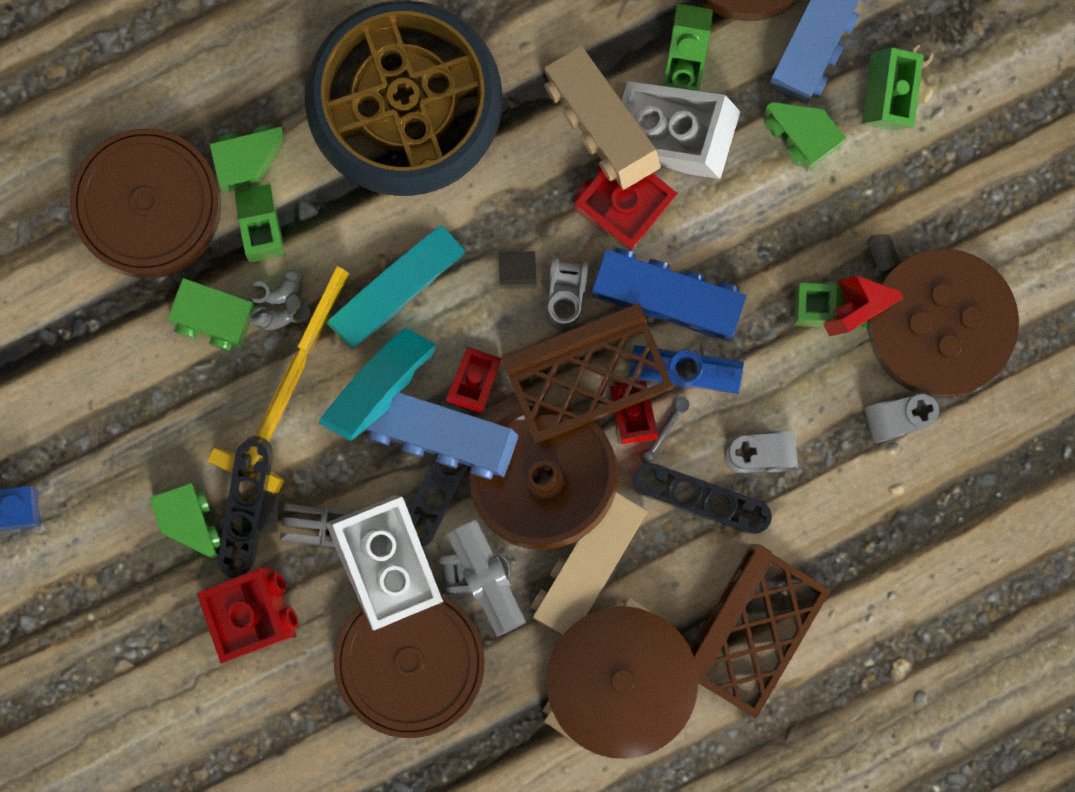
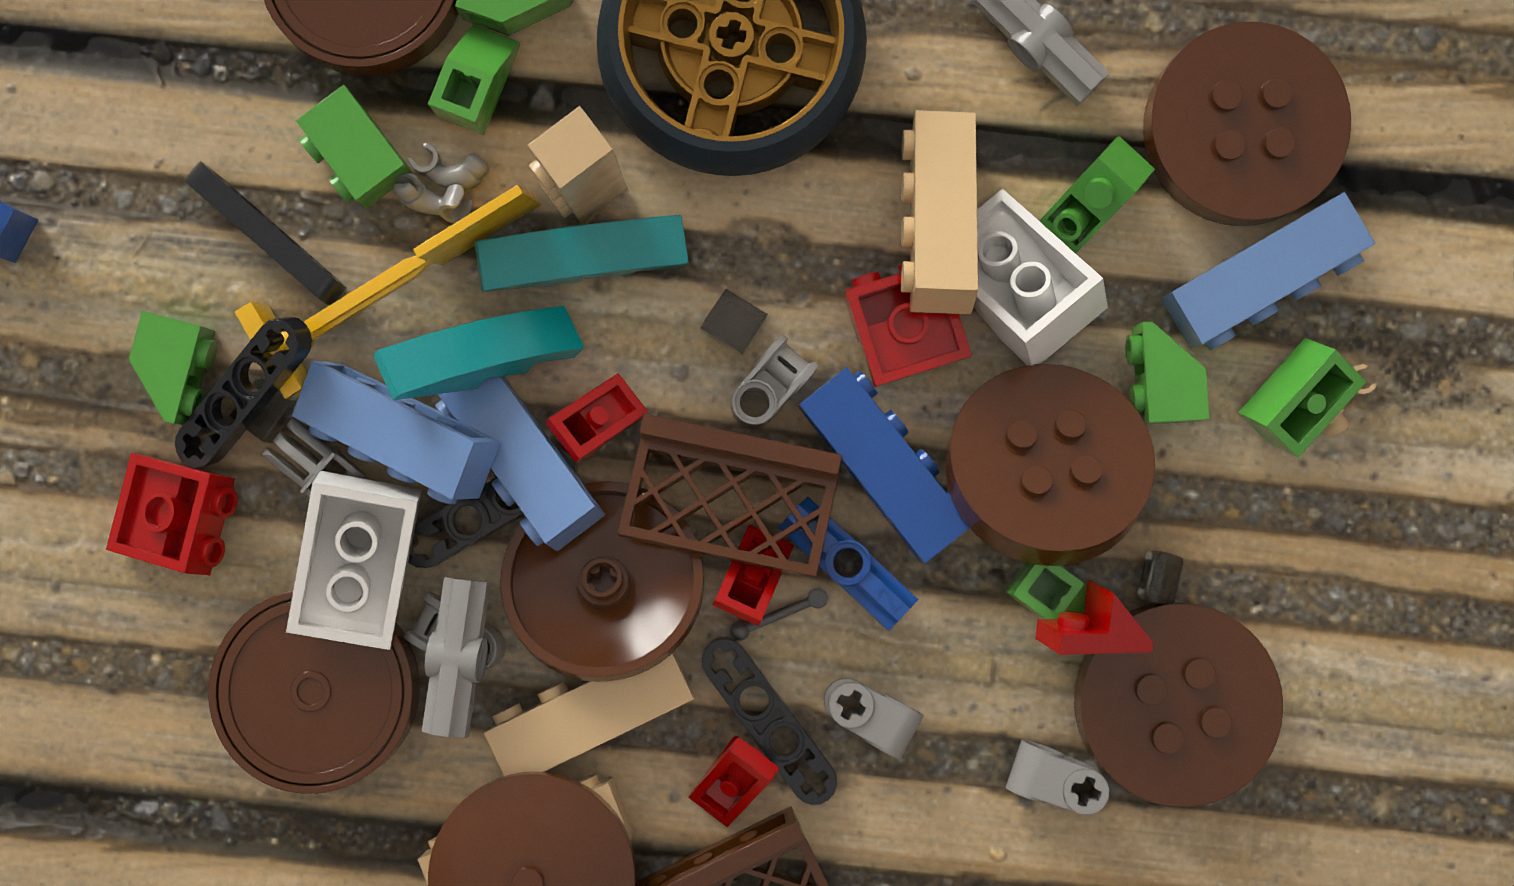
camera: 35 degrees right, 5 degrees up
none -> black beam [184,161,347,306]
none -> medium blue brick [292,360,501,504]
none -> tan brick [527,106,628,224]
none -> red slope [688,736,779,828]
none -> reddish brown brick [945,364,1155,566]

